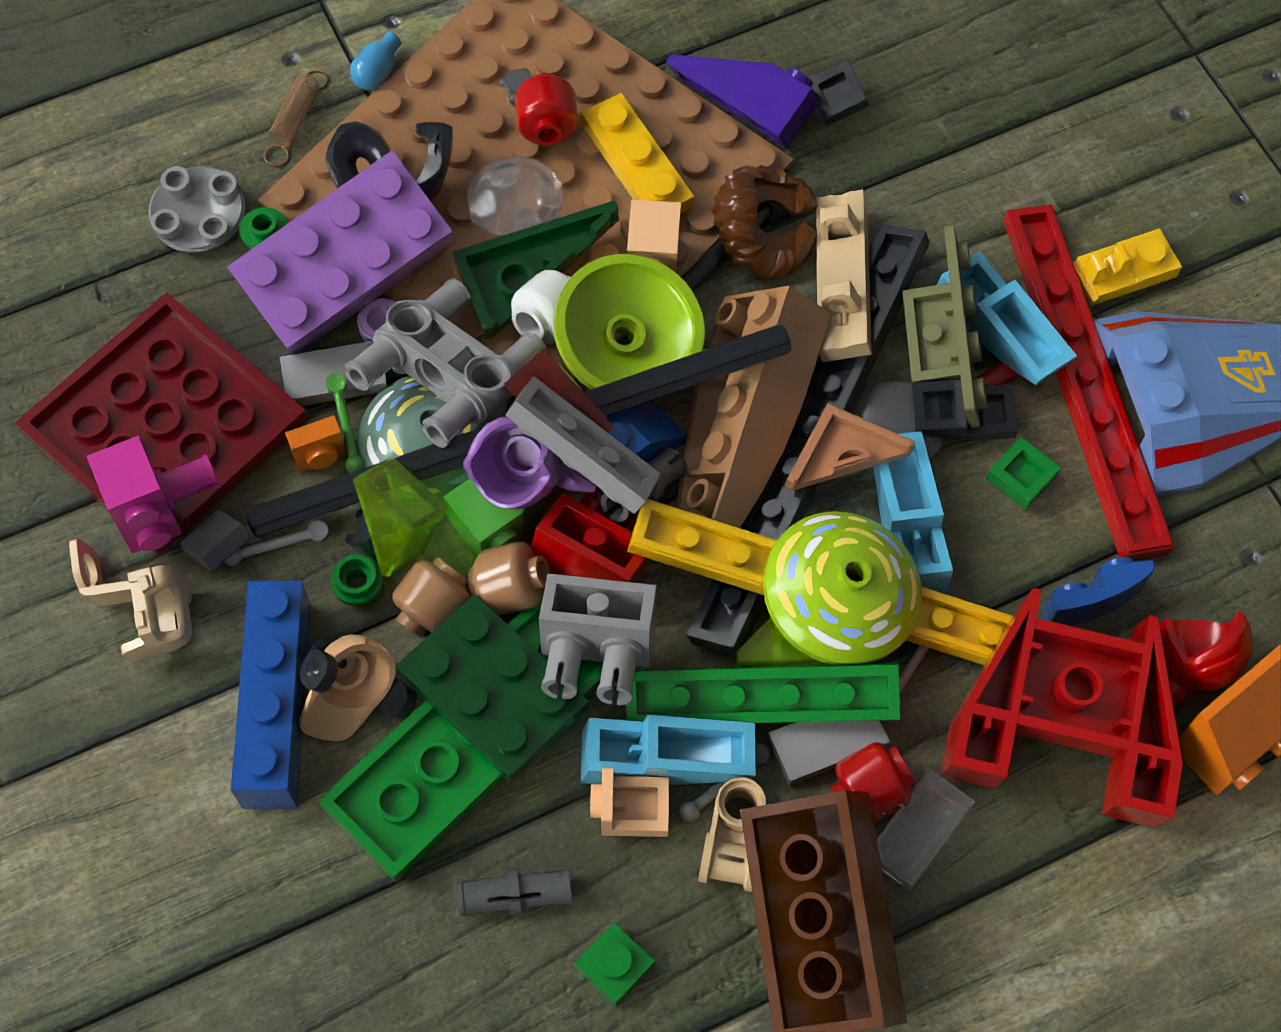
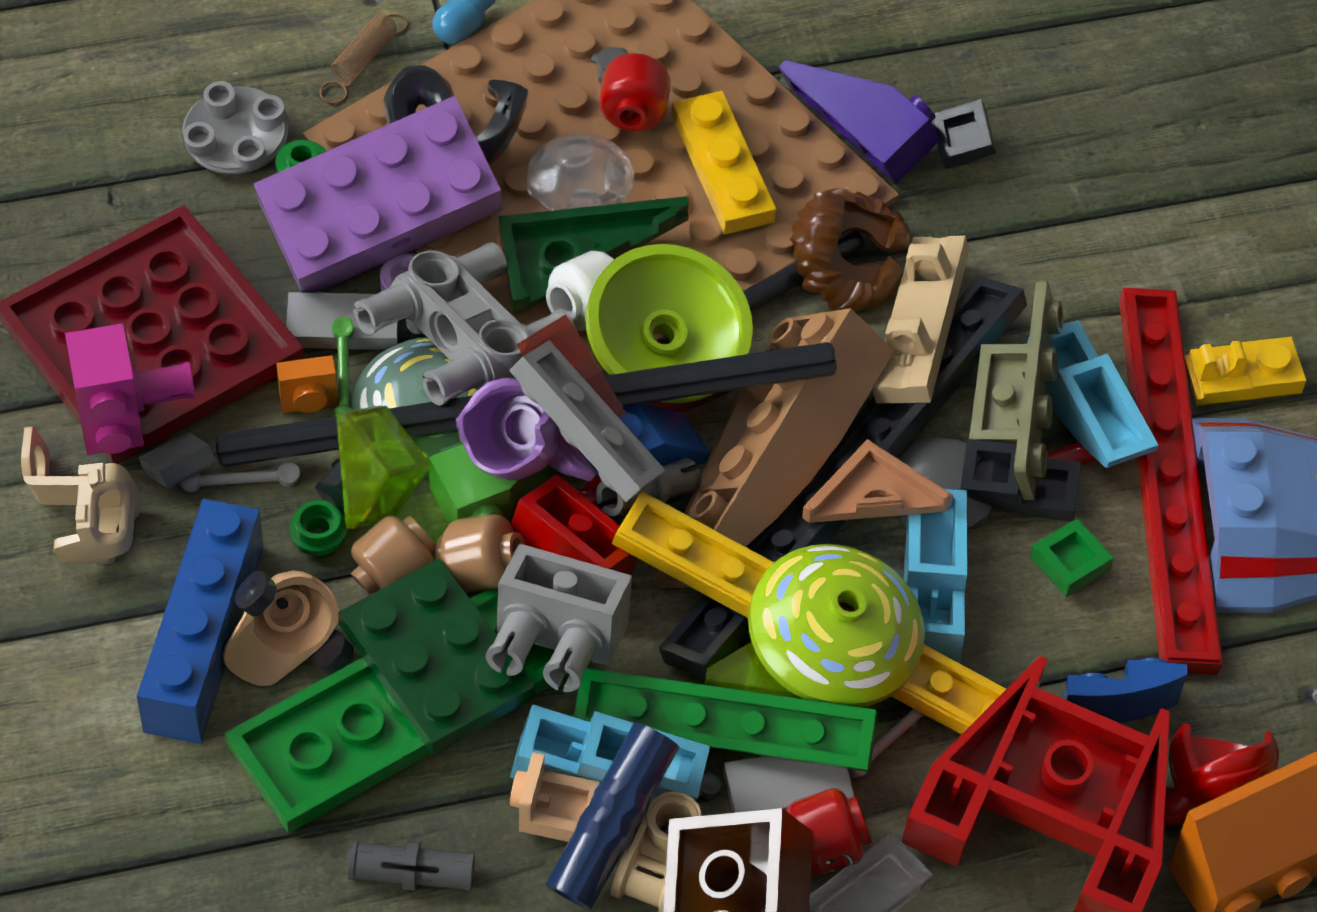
camera: 10 degrees right, 10 degrees down
light nougat brick [627,200,681,273] -> none
none -> dark blue axle [545,722,680,910]

